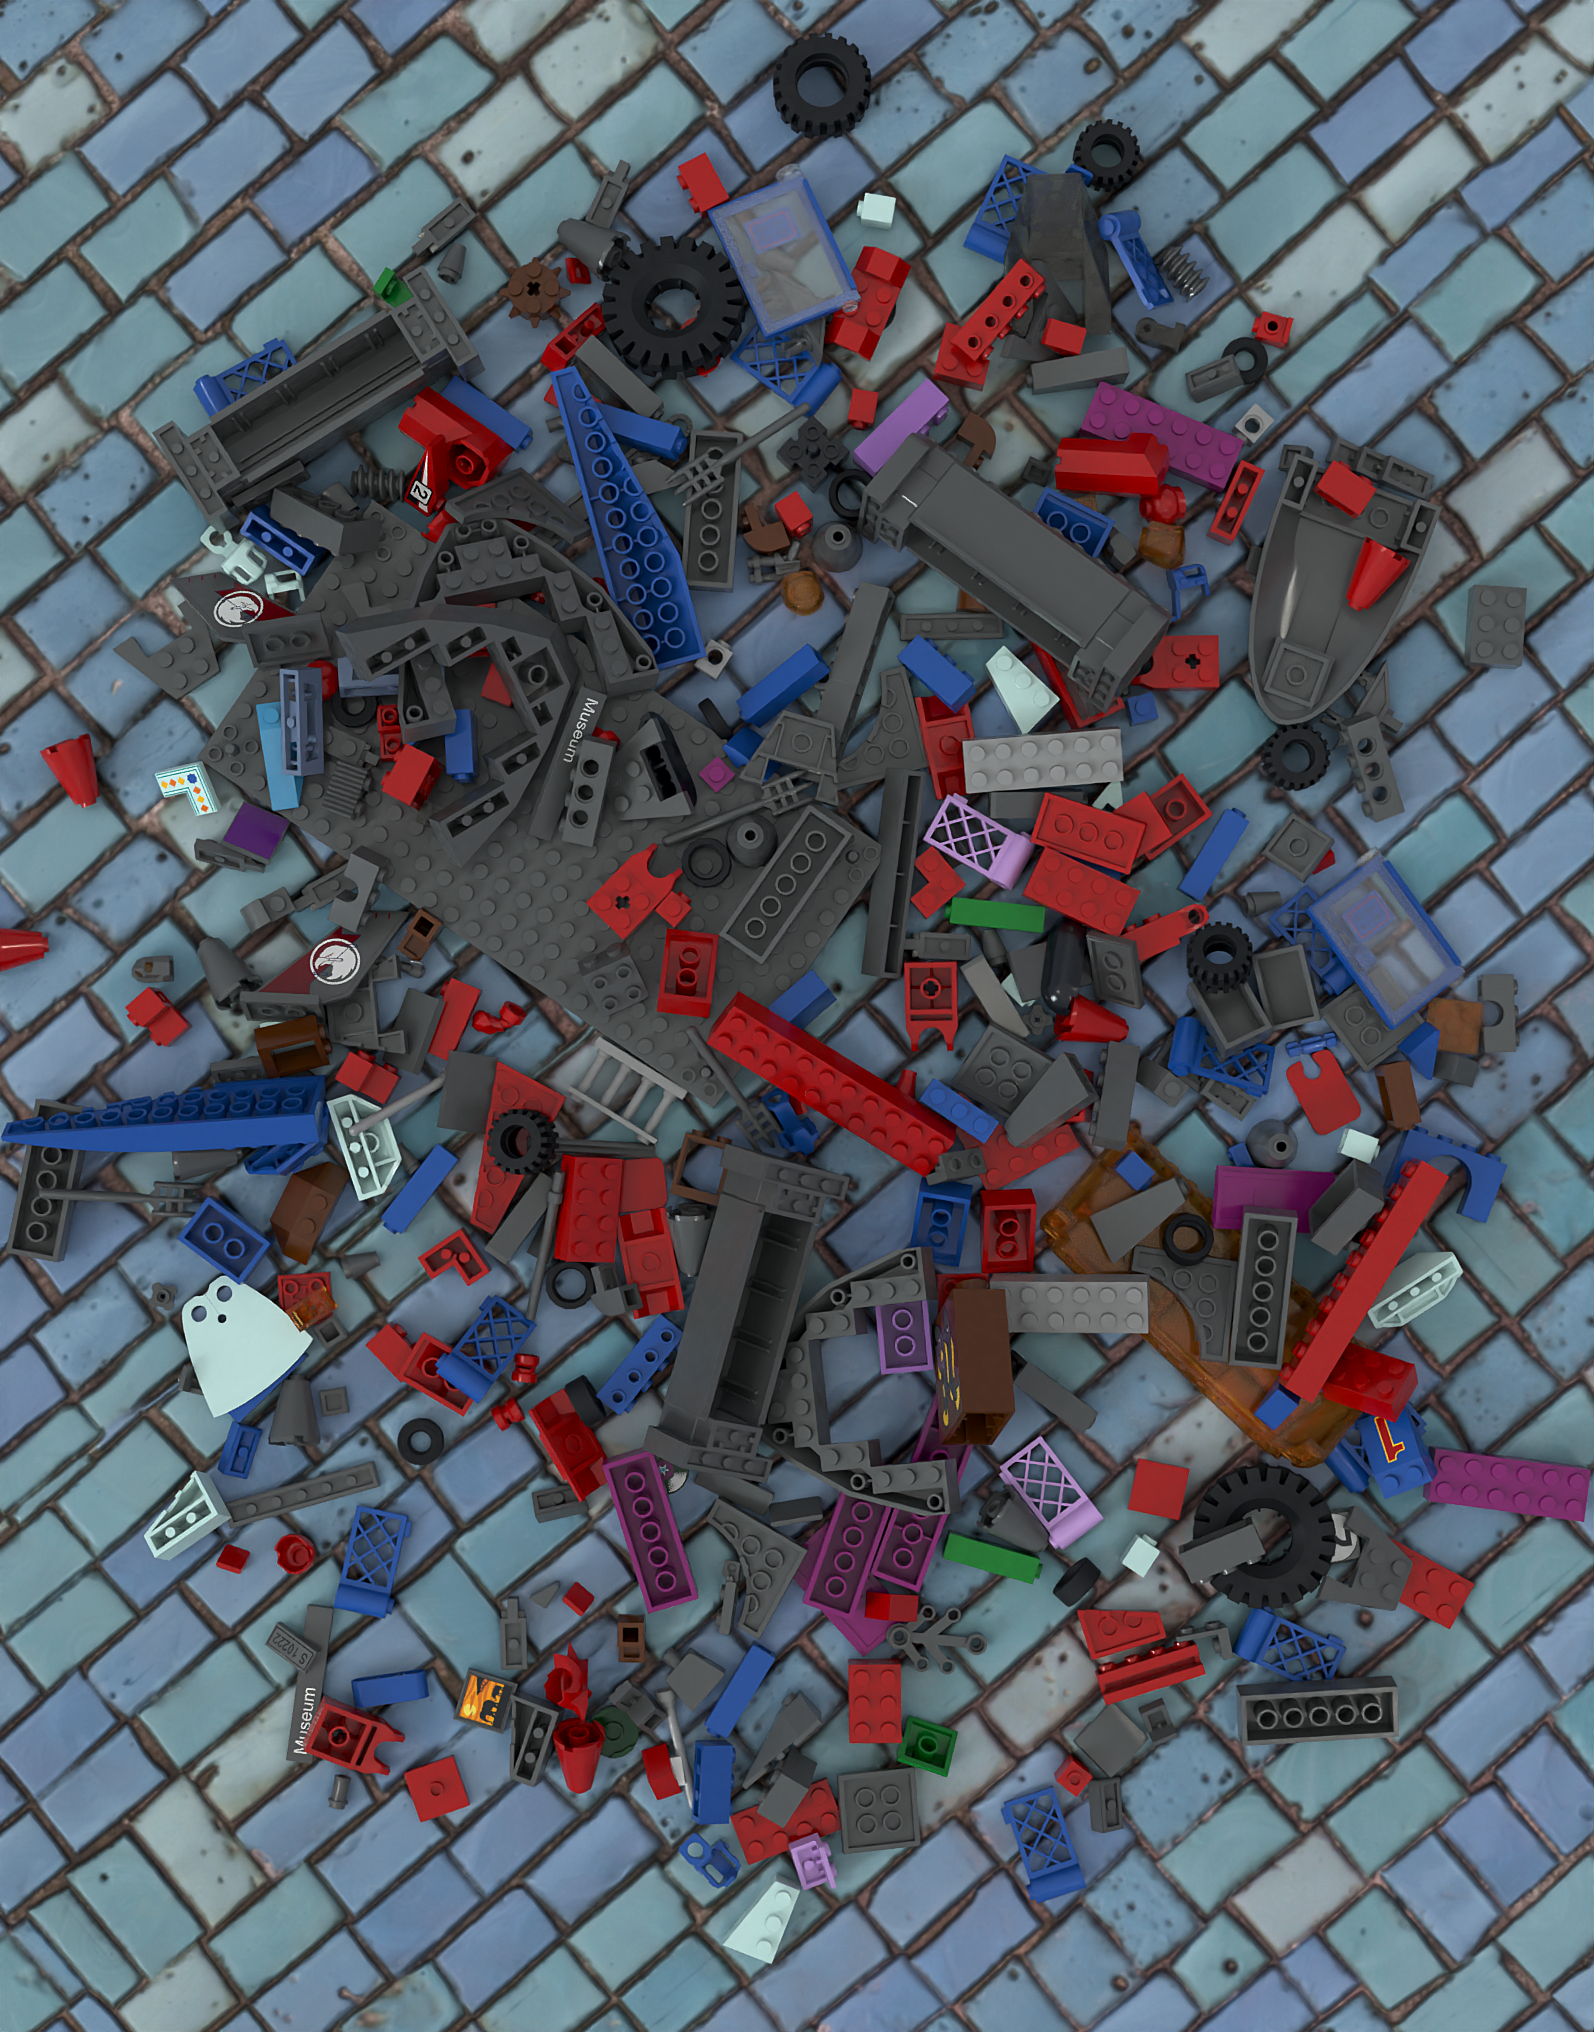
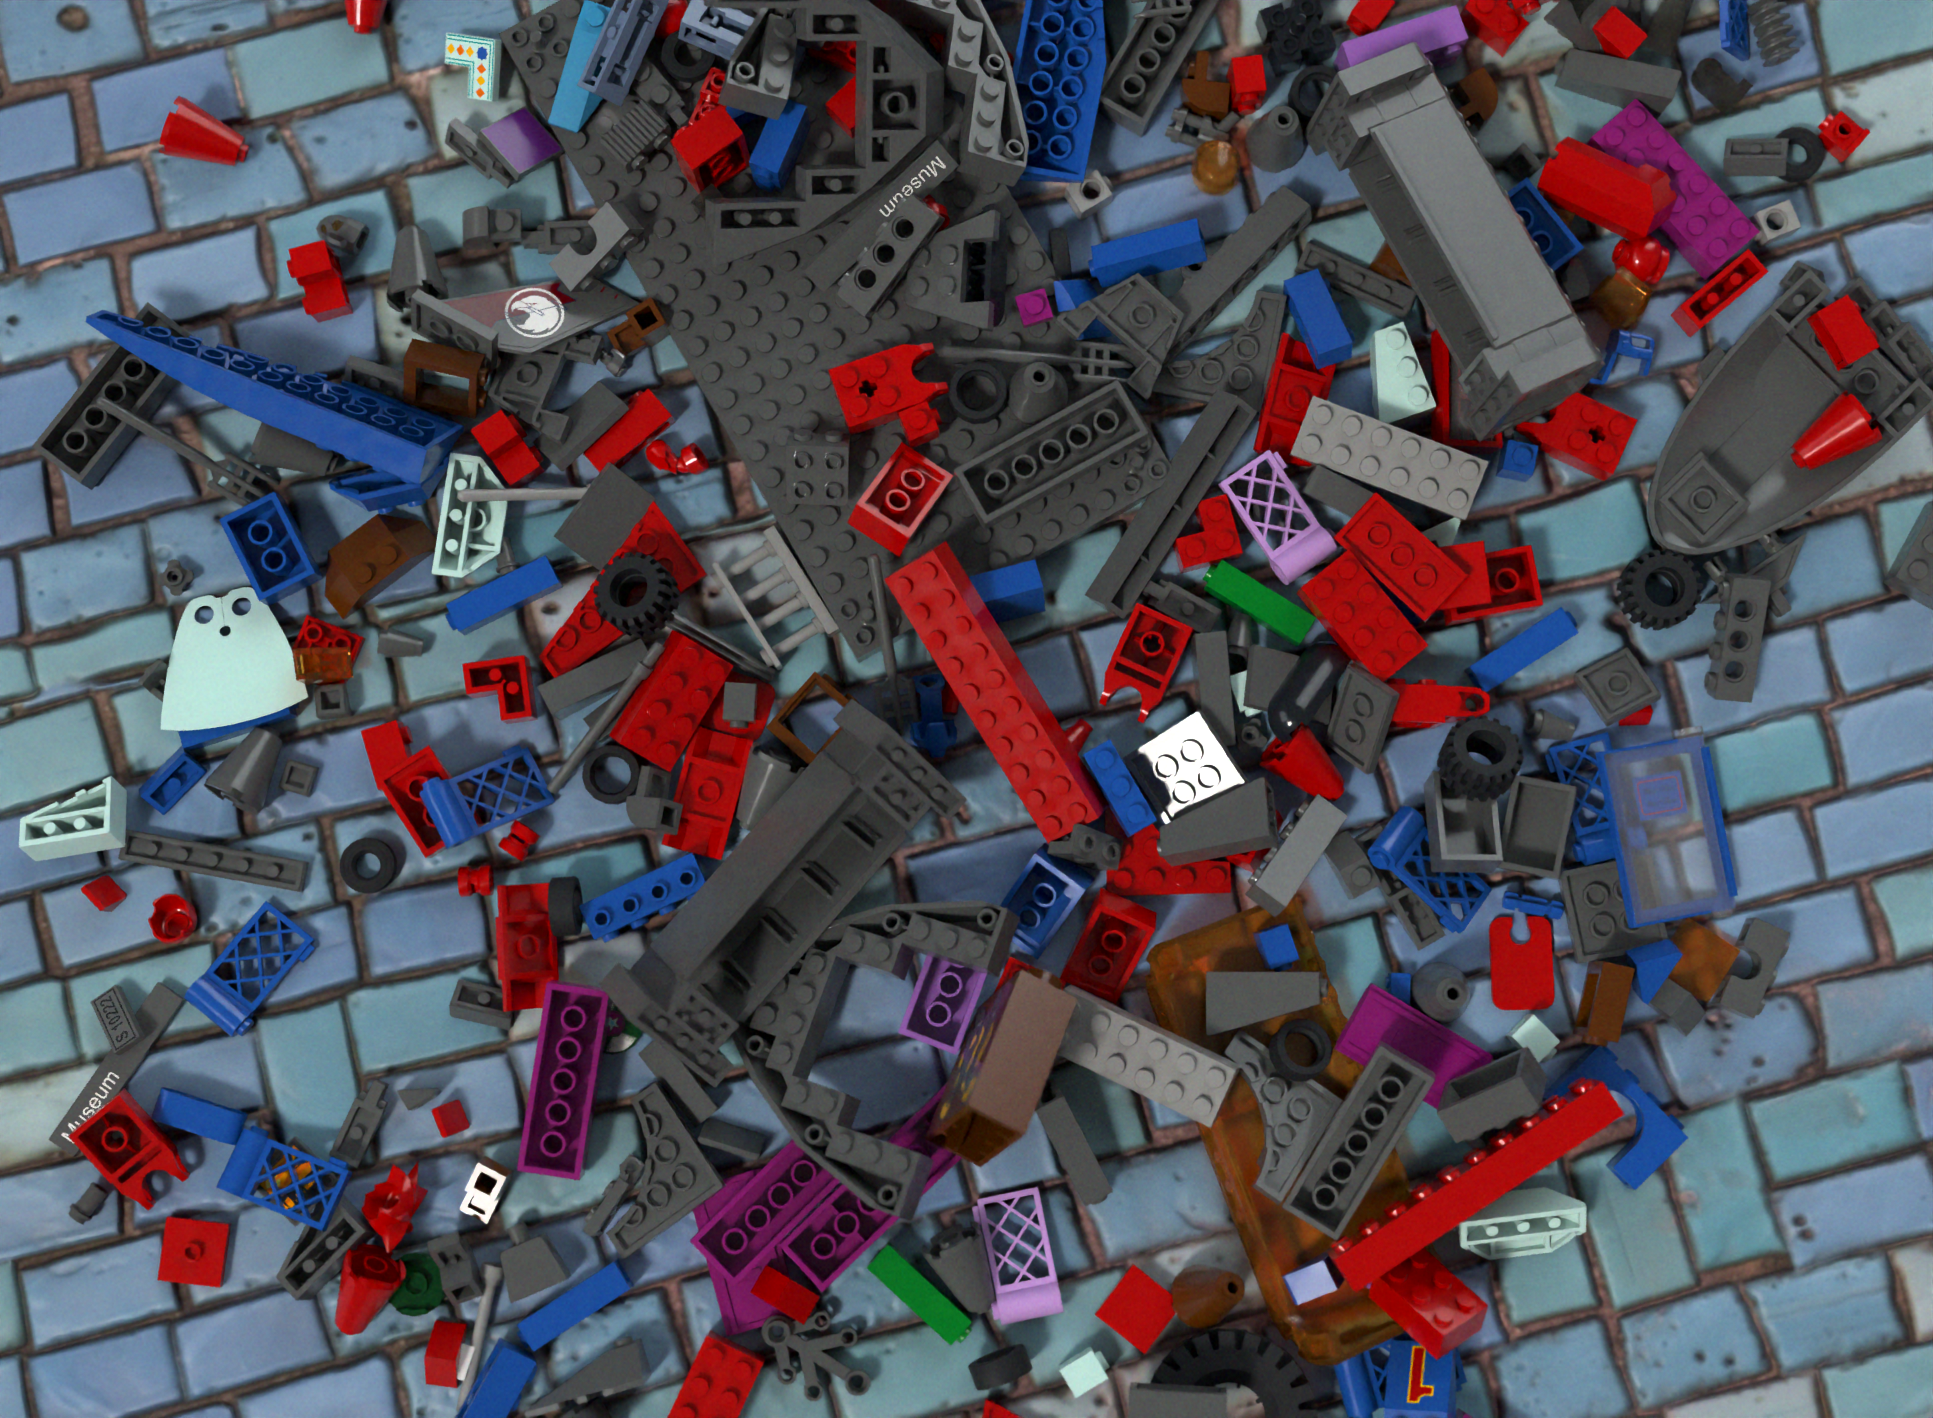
camera: 20 degrees right, 5 degrees down
none -> blue piece [216,1125,353,1232]
none -> dark grey brick [723,682,758,729]
none -> reddish brown cone [1171,1264,1245,1328]

